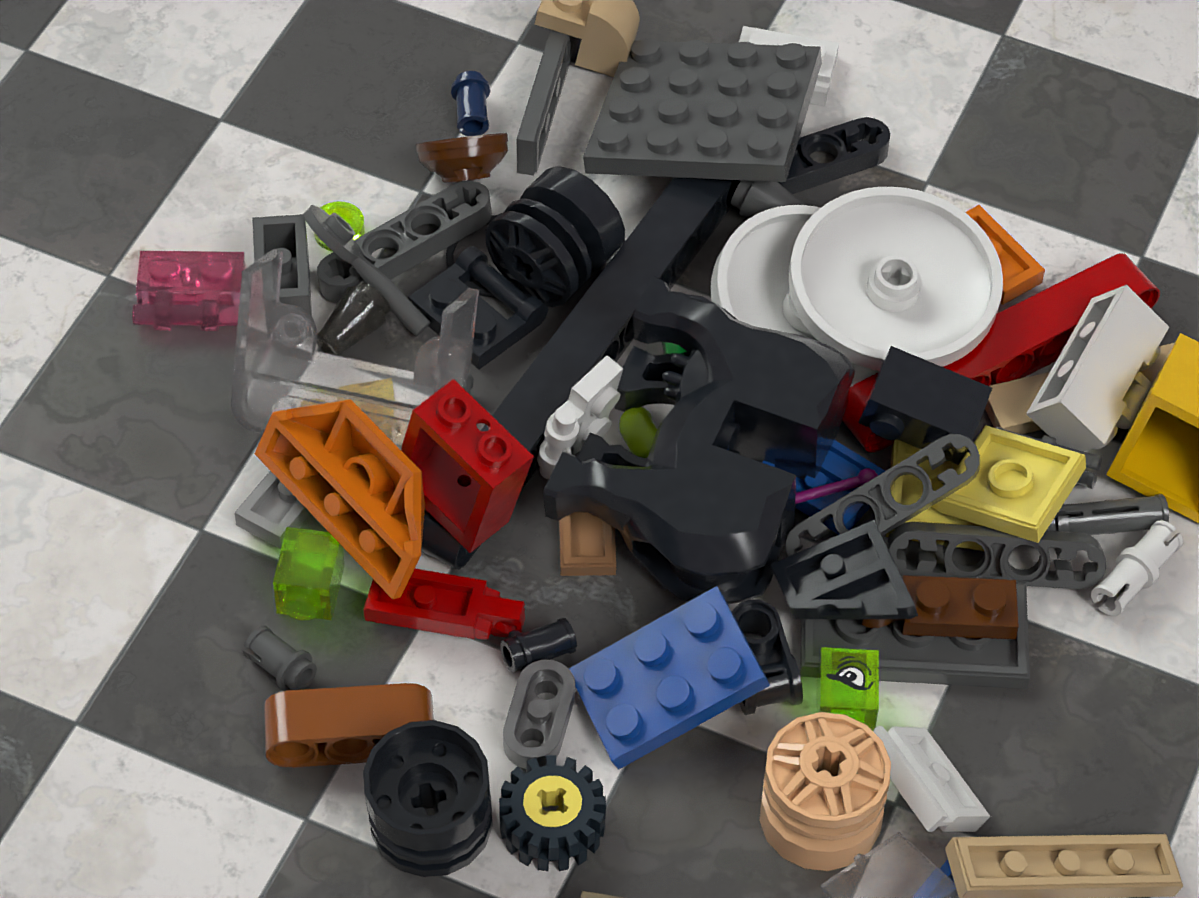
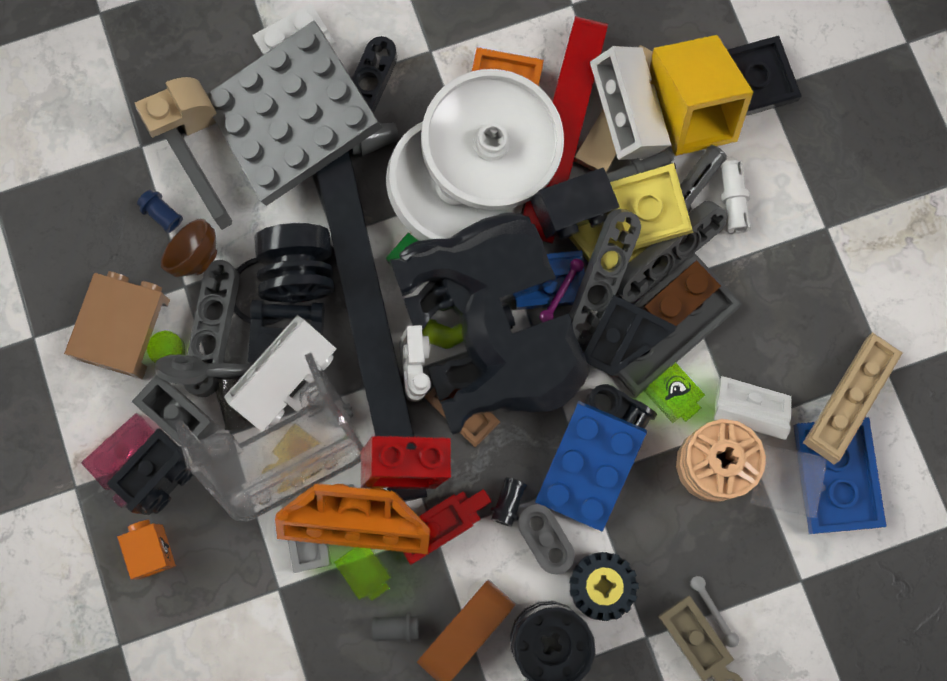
camera: 40 degrees left, 25 degrees up
none -> medium nougat panel [64,271,170,380]
none -> black bracket [106,428,199,515]
none -> orange brick [117,520,176,579]
none -> white piece [224,315,337,432]

